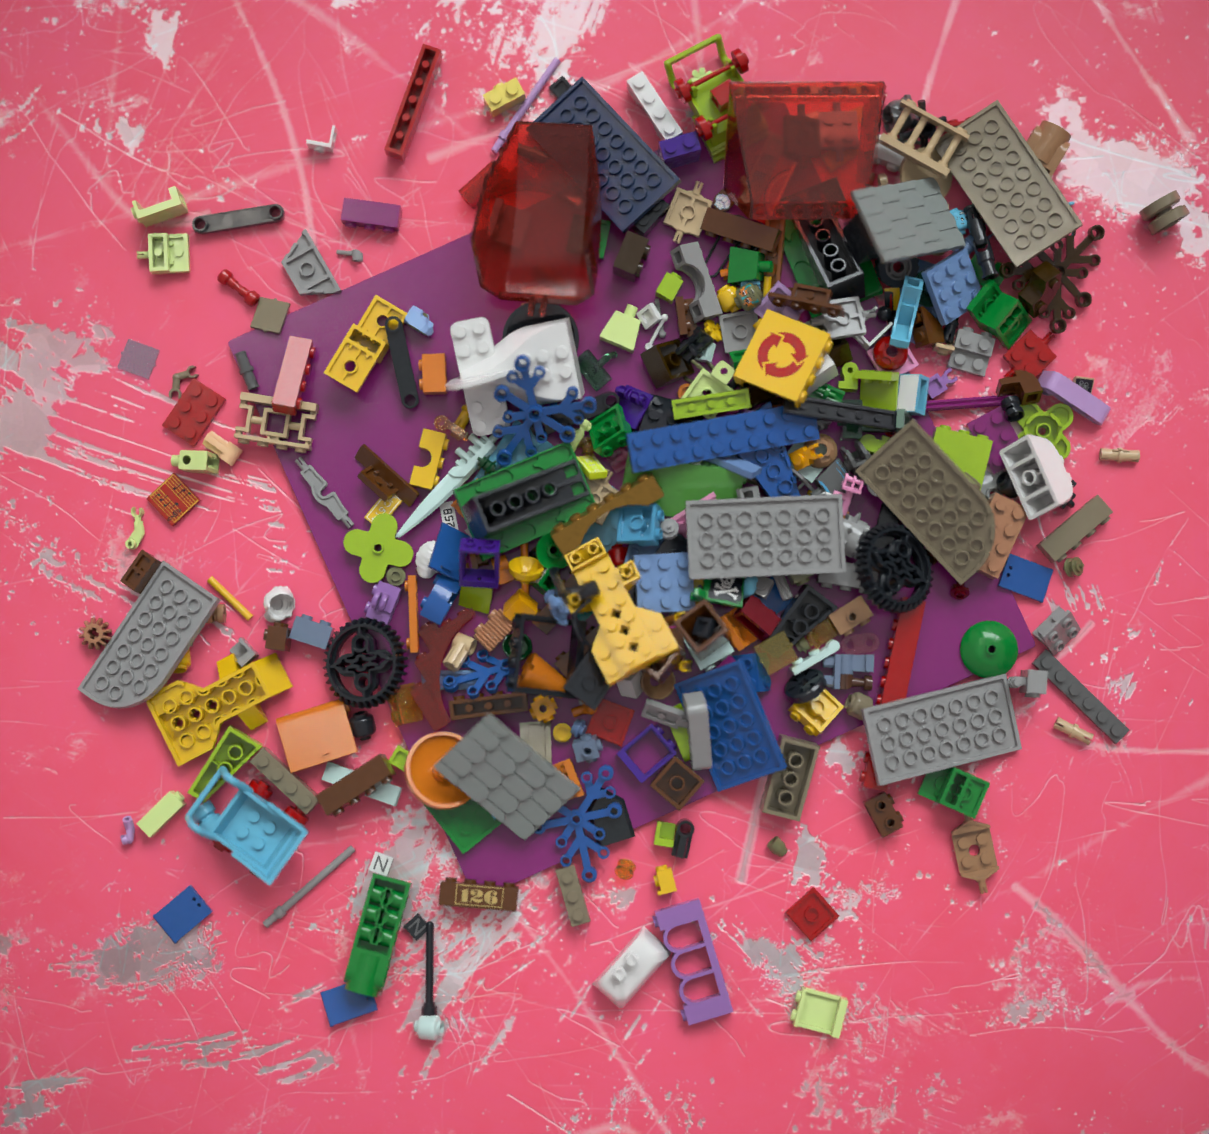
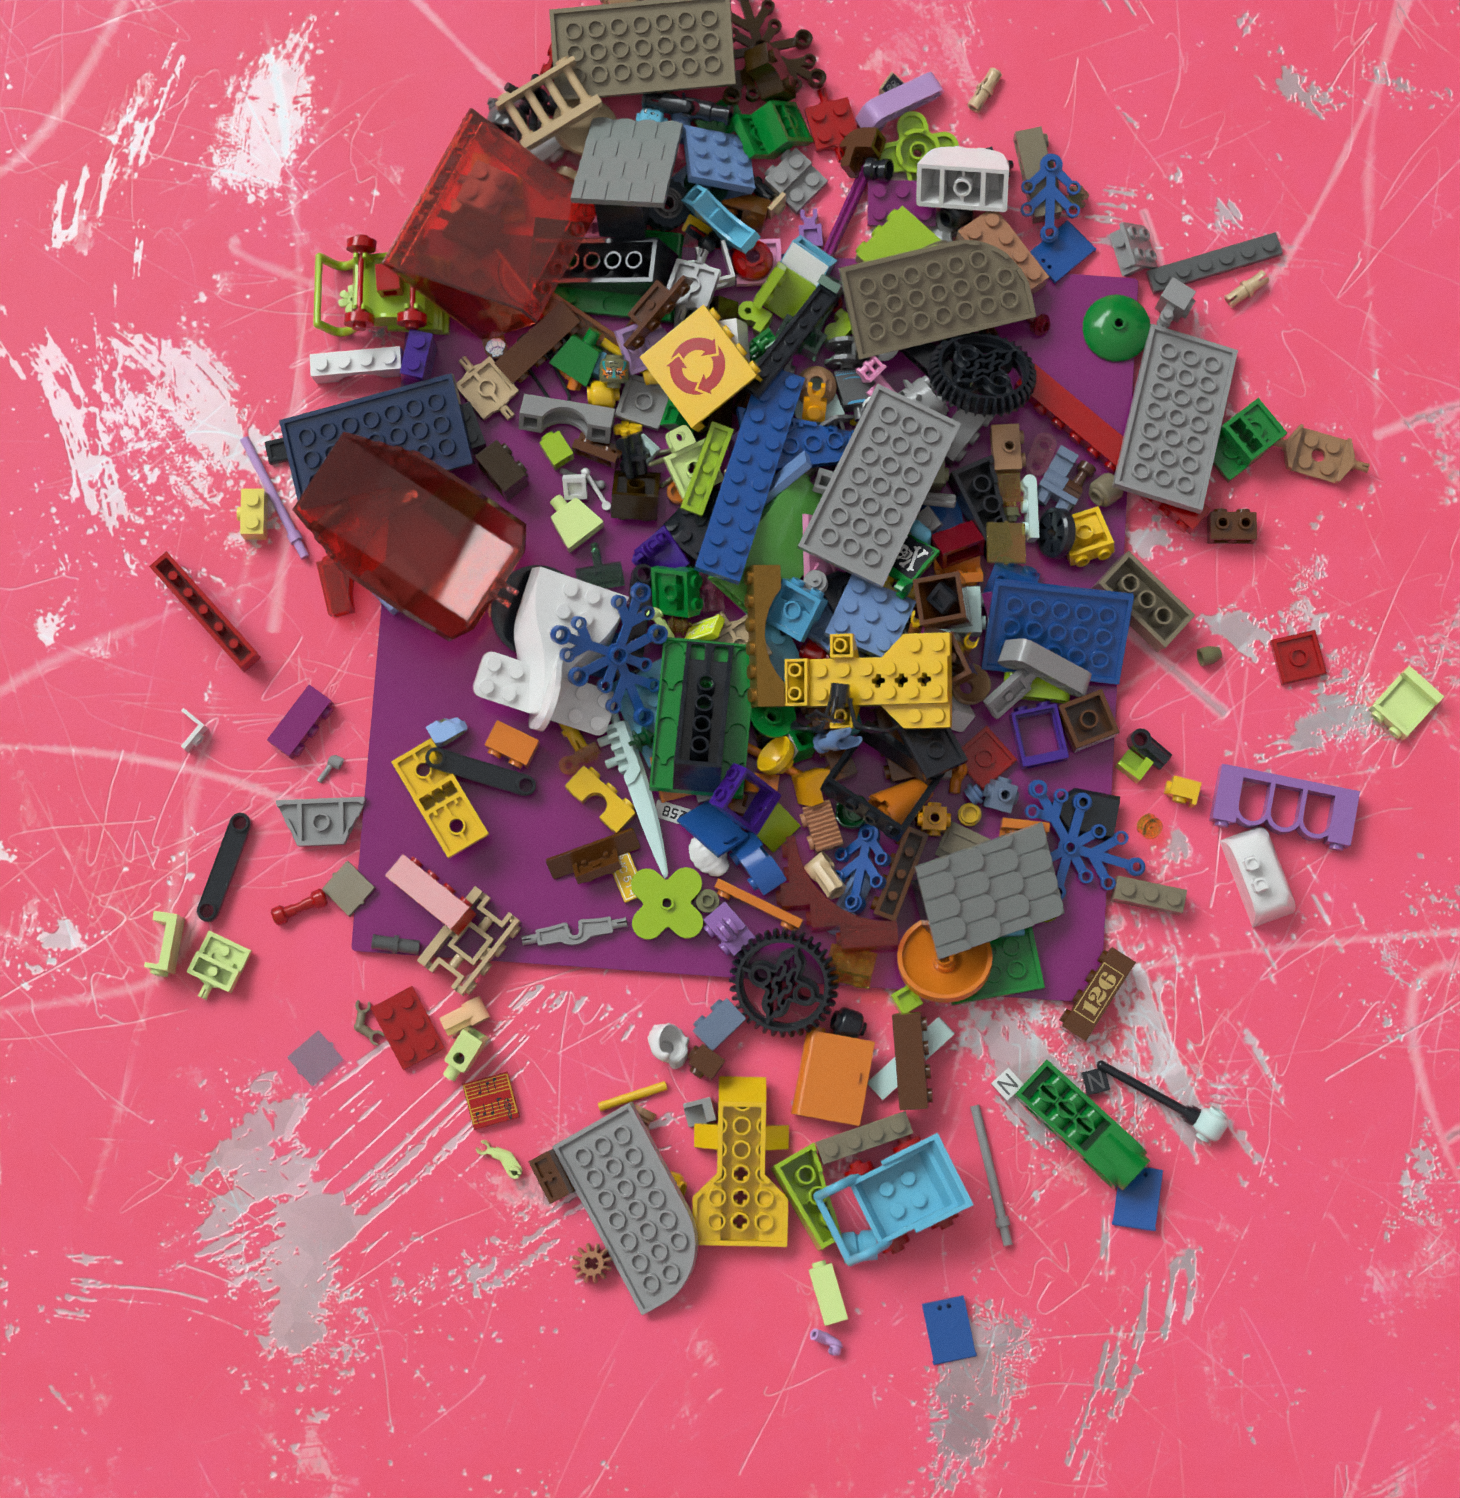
camera: 65 degrees left, 5 degrees down
none -> blue plant [1020,154,1081,244]

